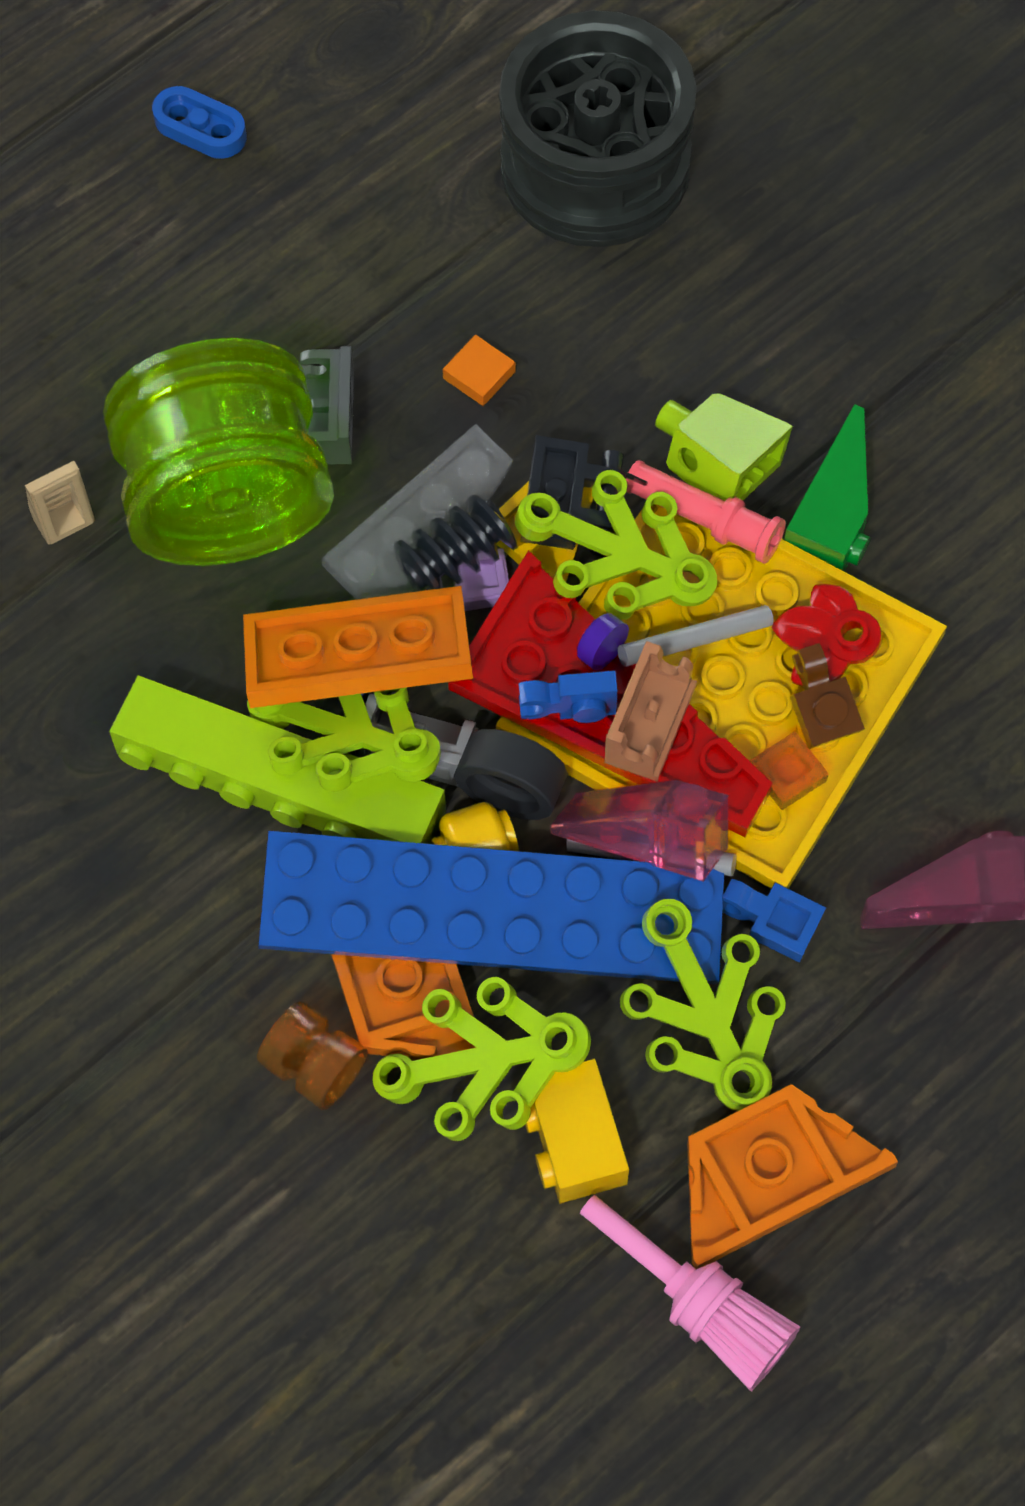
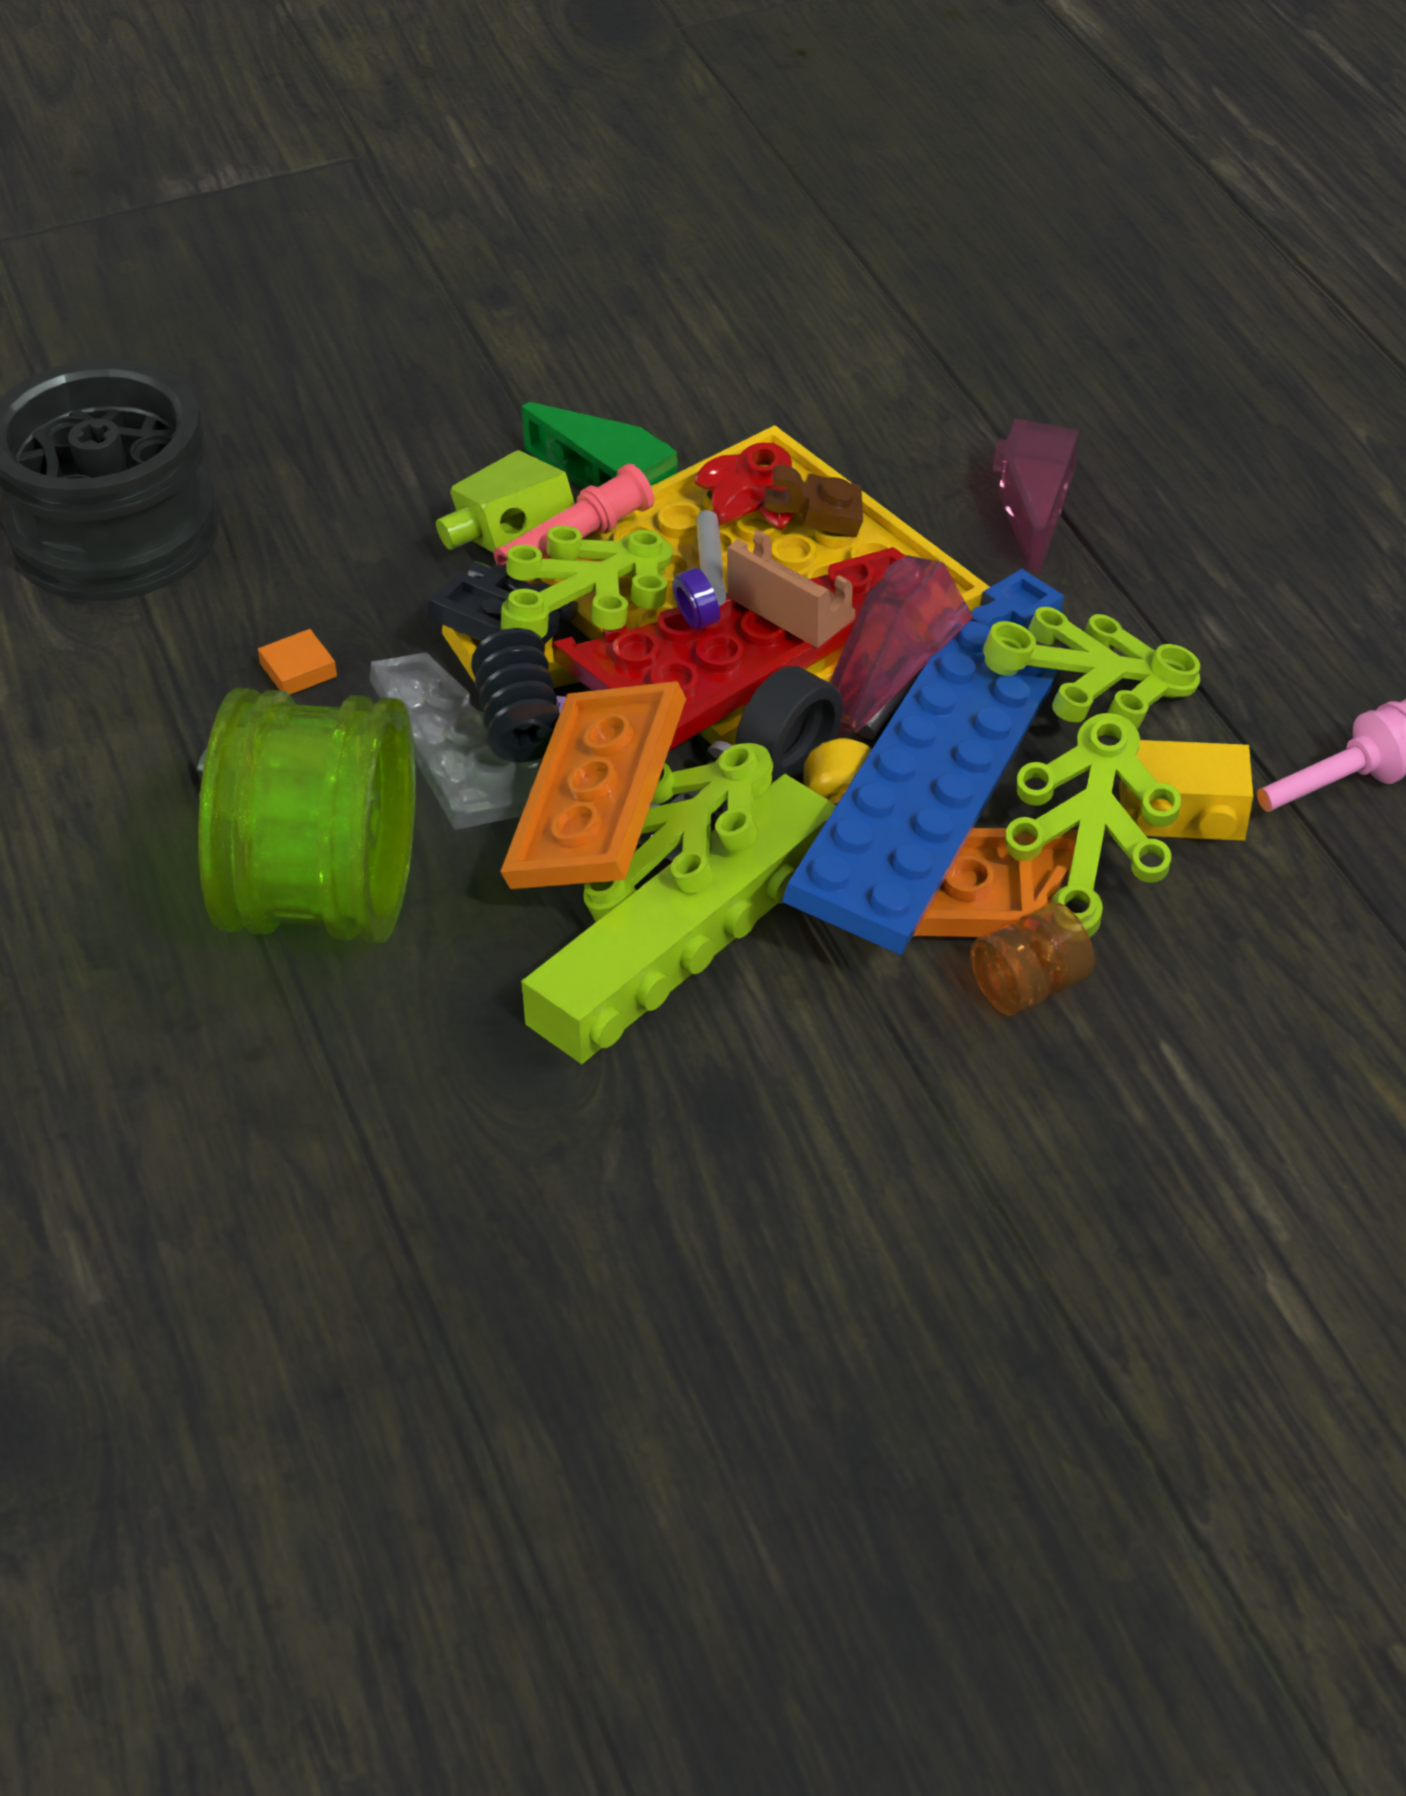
camera: 70 degrees left, 20 degrees down
tan slope [25,461,95,545] -> none
blue plate [519,671,618,723] -> none
orange wing [687,1084,898,1269] -> none
clear orange tile [750,732,829,810] -> none

